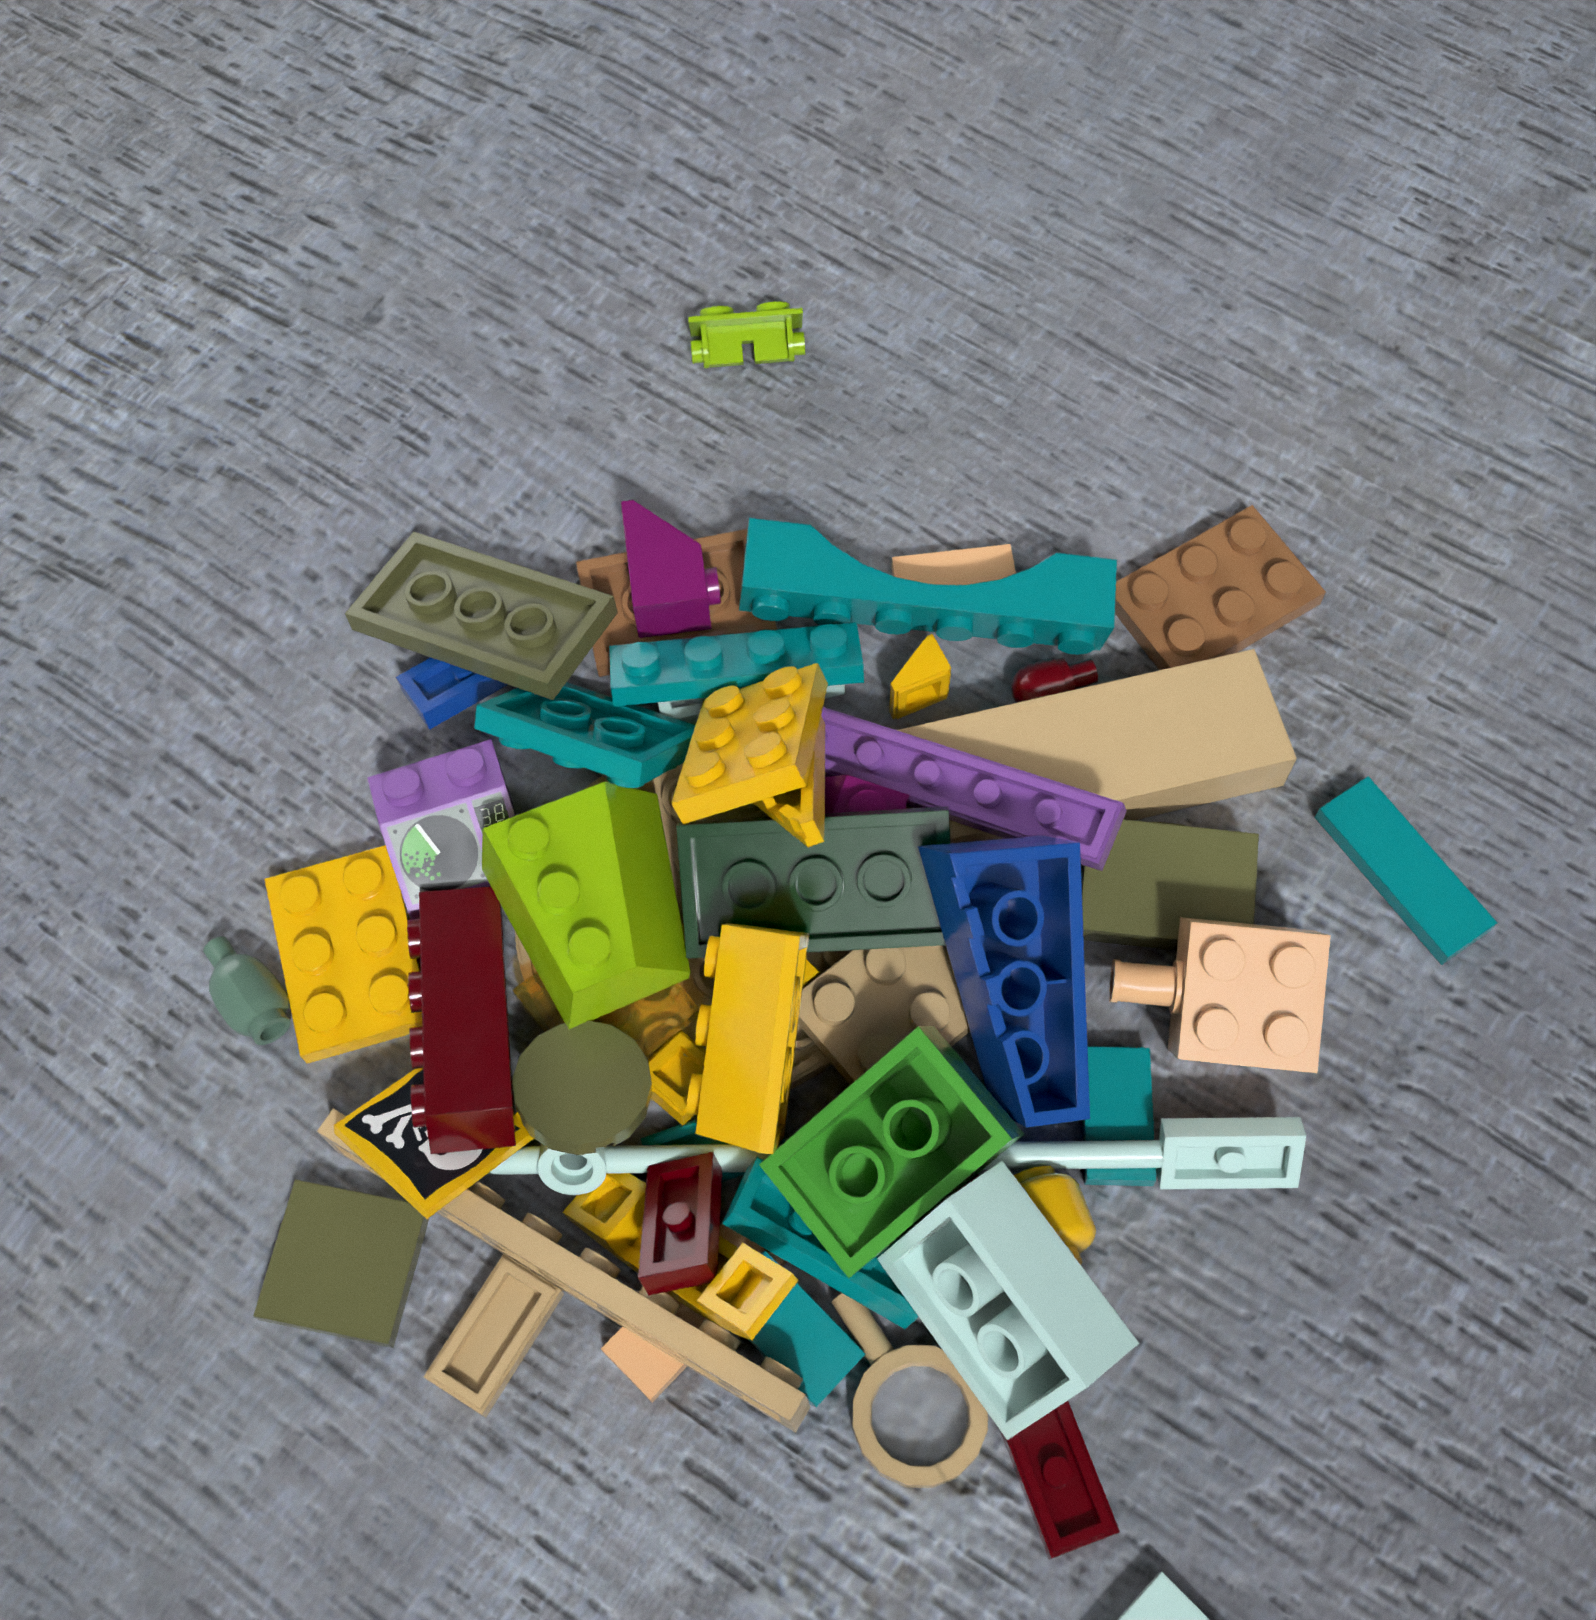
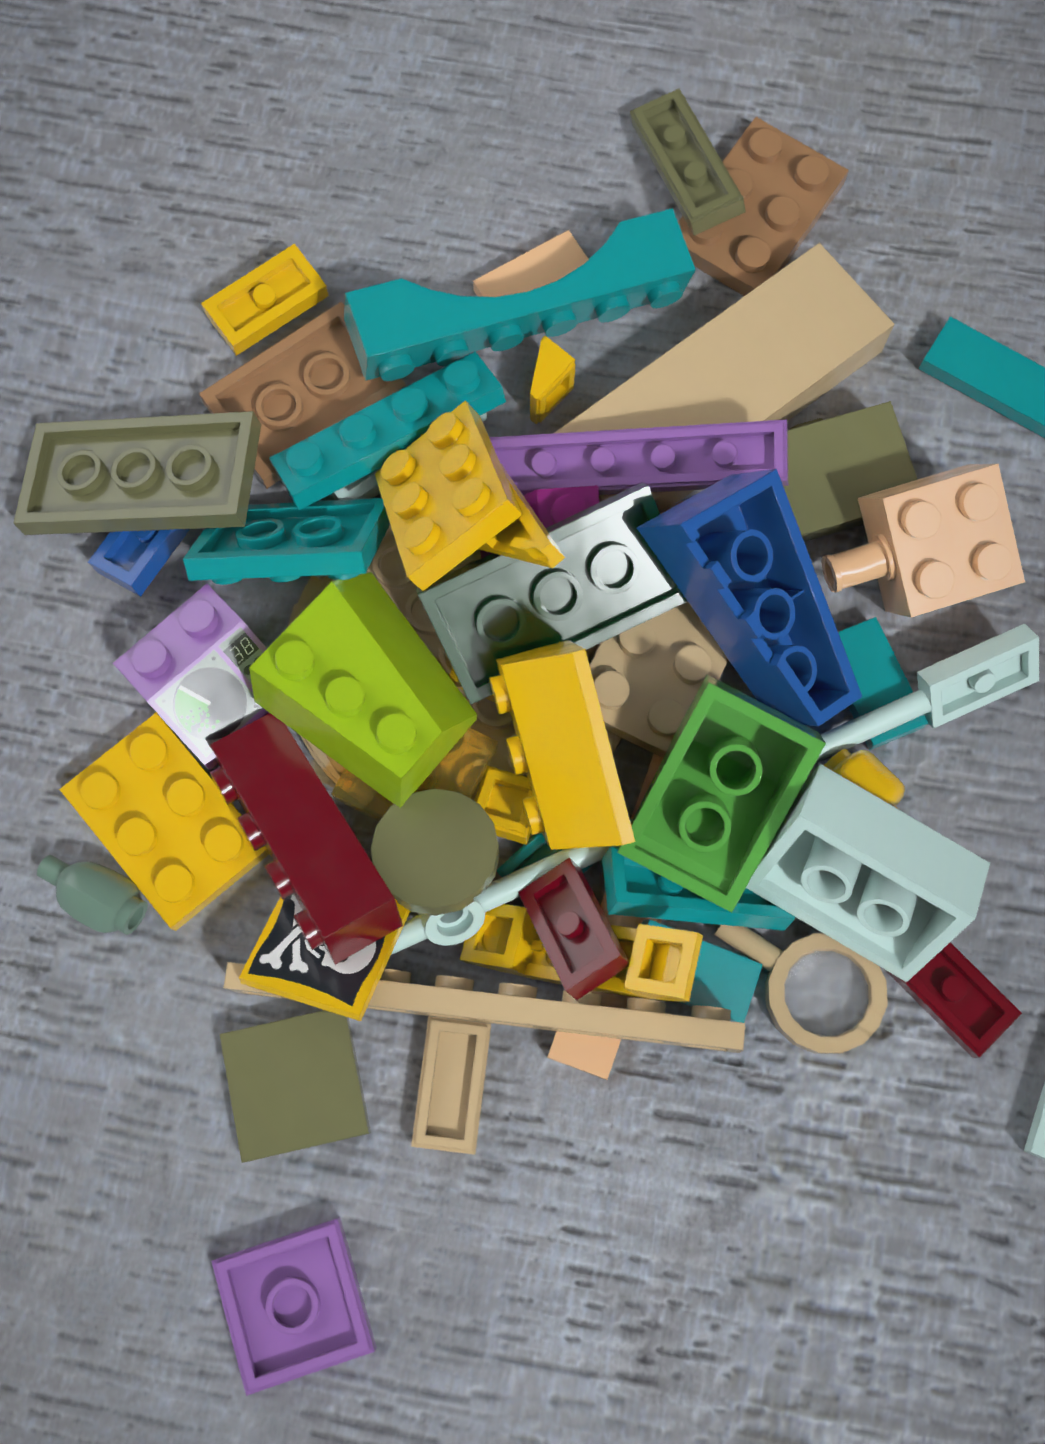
camera: 25 degrees left, 10 degrees up
magenta slope [621,500,721,638] -> none
lime hinge [688,301,805,369] -> none
dark red cylinder [1011,657,1098,703] -> none
none -> yellow plate [201,243,329,356]
none -> medium lavender tile [211,1217,377,1396]
none -> olive tile [629,88,746,236]

